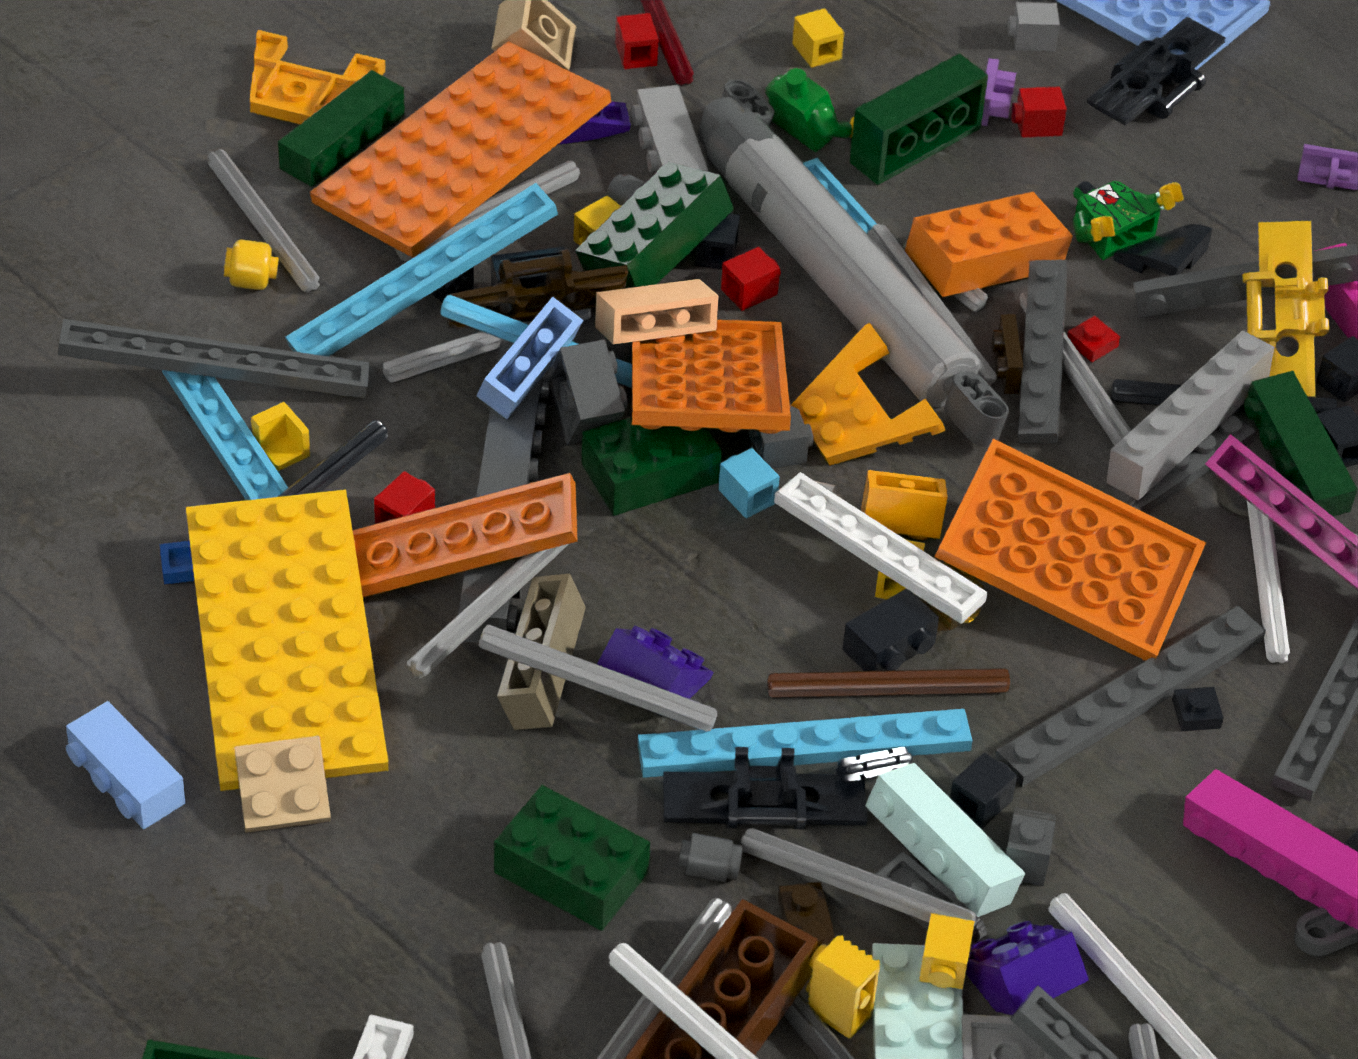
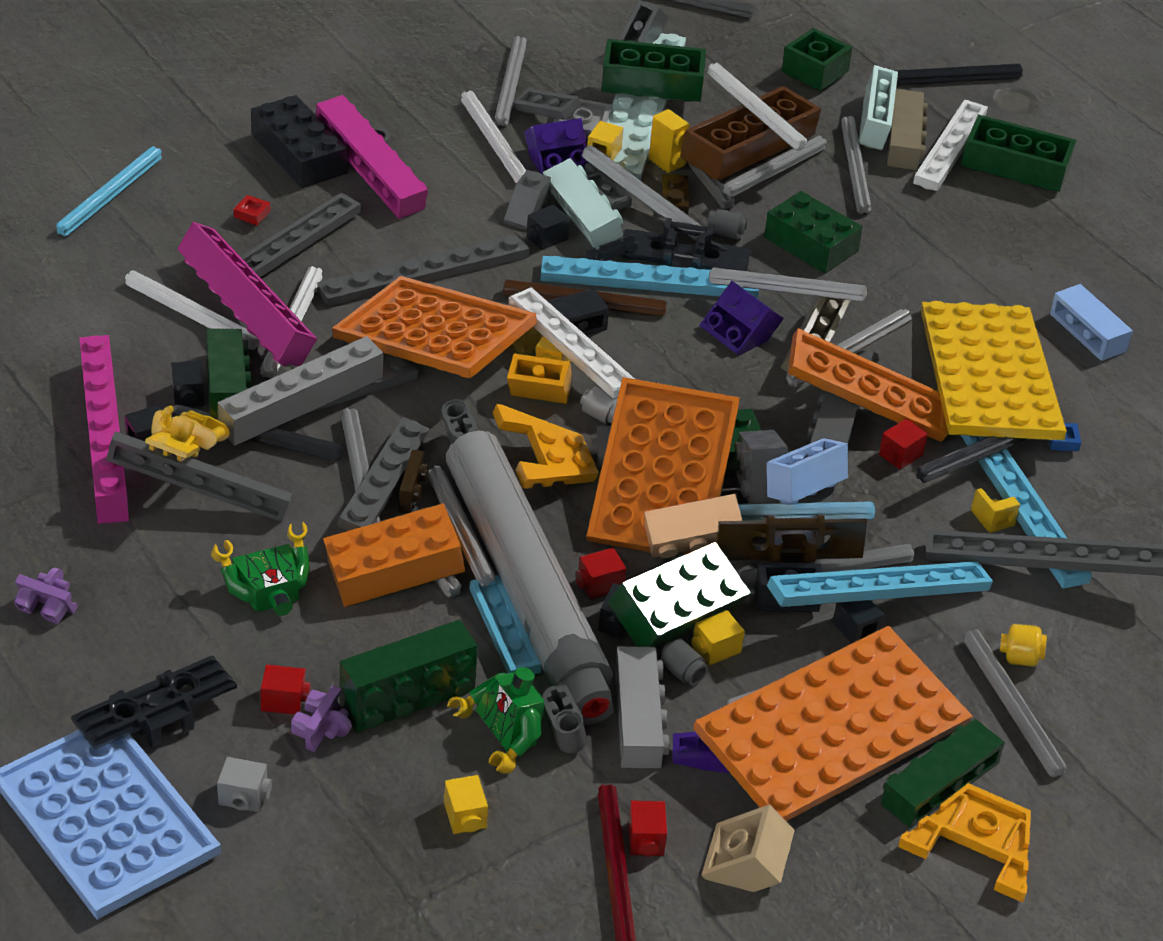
camera: 170 degrees left, 5 degrees down
tan plate [235,736,331,833] -> none
red plate [1067,316,1120,362] -> none
black slope [1113,224,1212,276] -> none
black plate [1172,687,1224,732] -> none

